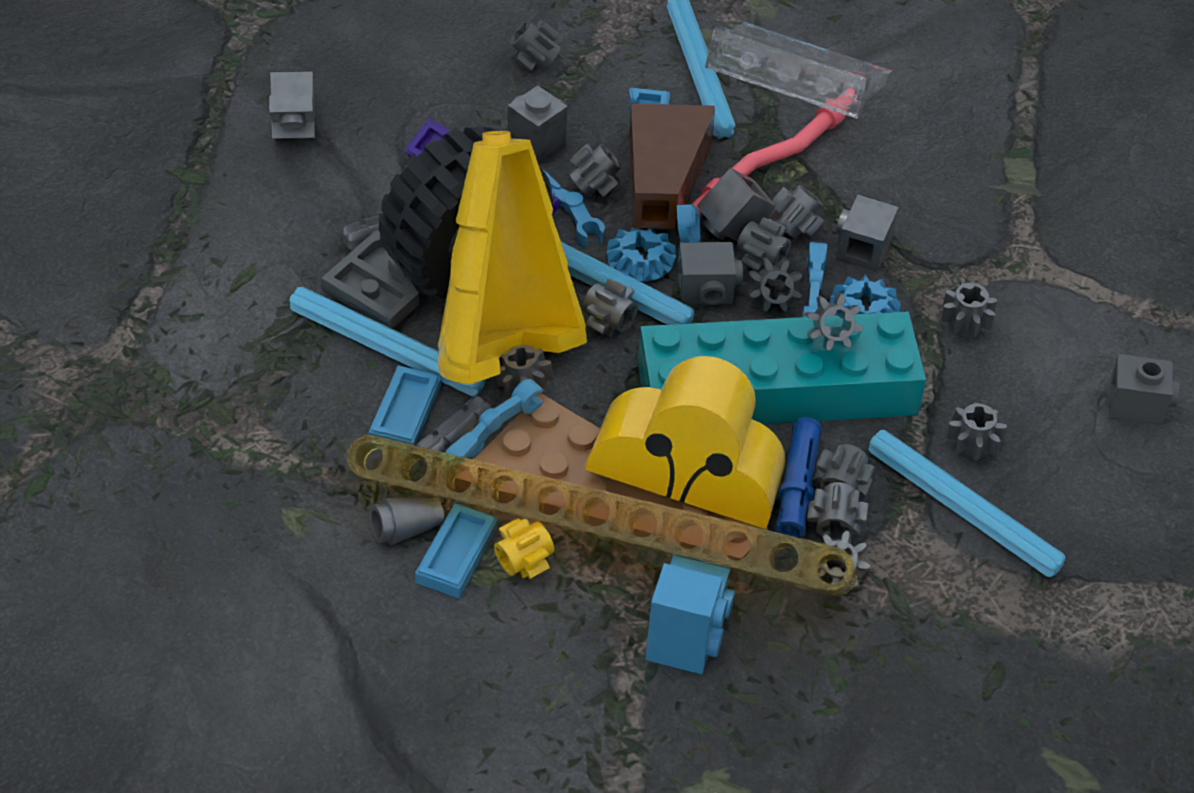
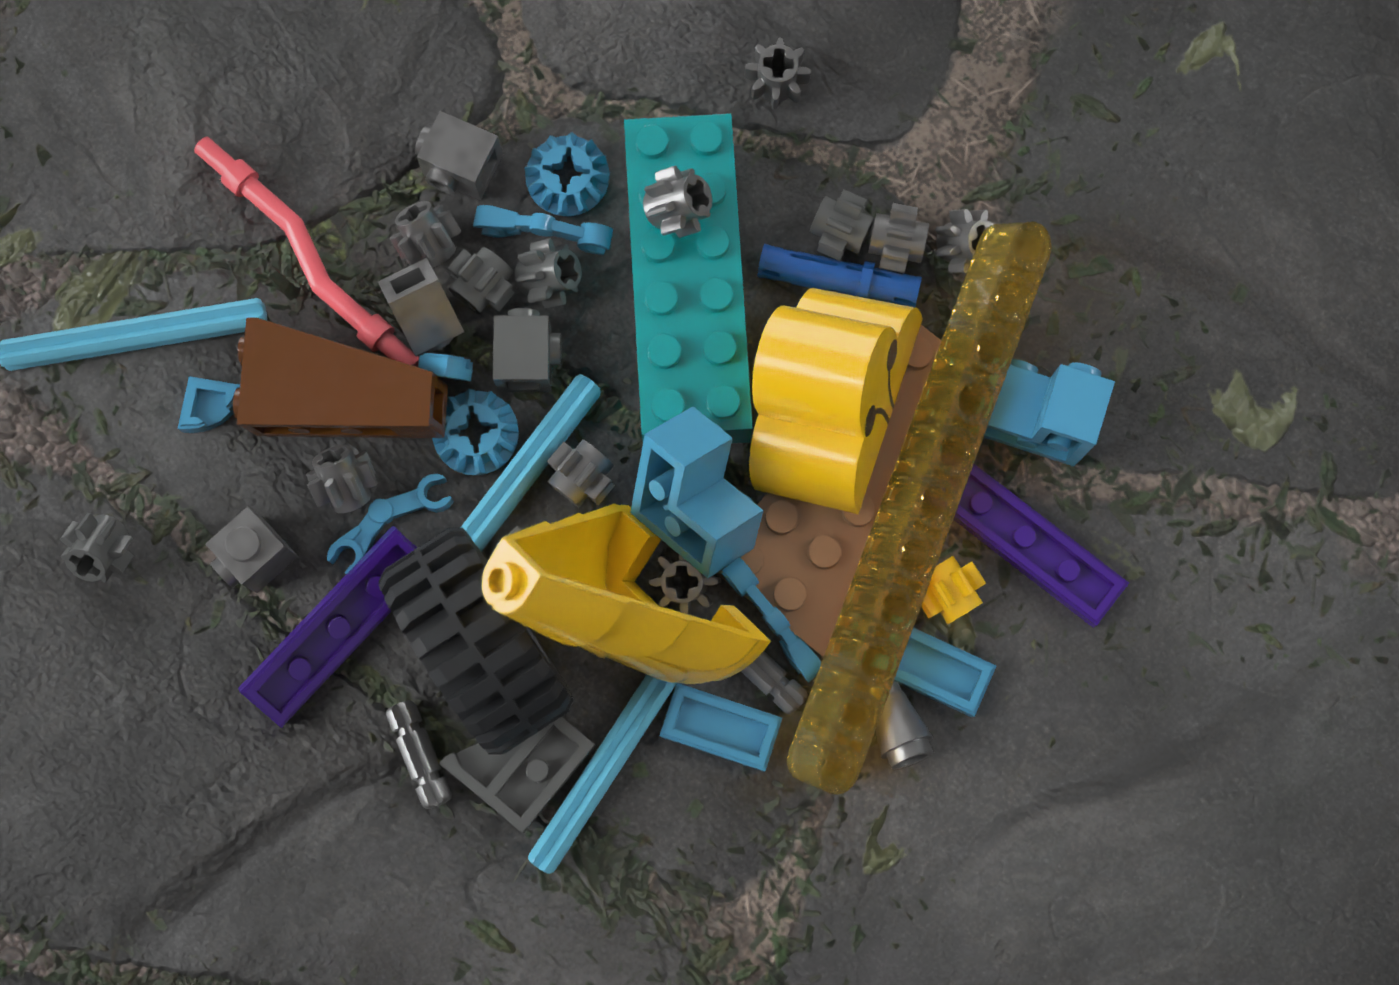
camera: 85 degrees left, 30 degrees up
flat silver brick [269,72,315,139] -> none
clear fence [705,22,892,119] -> none
medium azure axle [868,430,1066,578] -> none
flat silver gear [941,283,997,337] -> none
none -> dark azure brick [630,406,764,579]
none -> dark purple tile [919,449,1129,628]

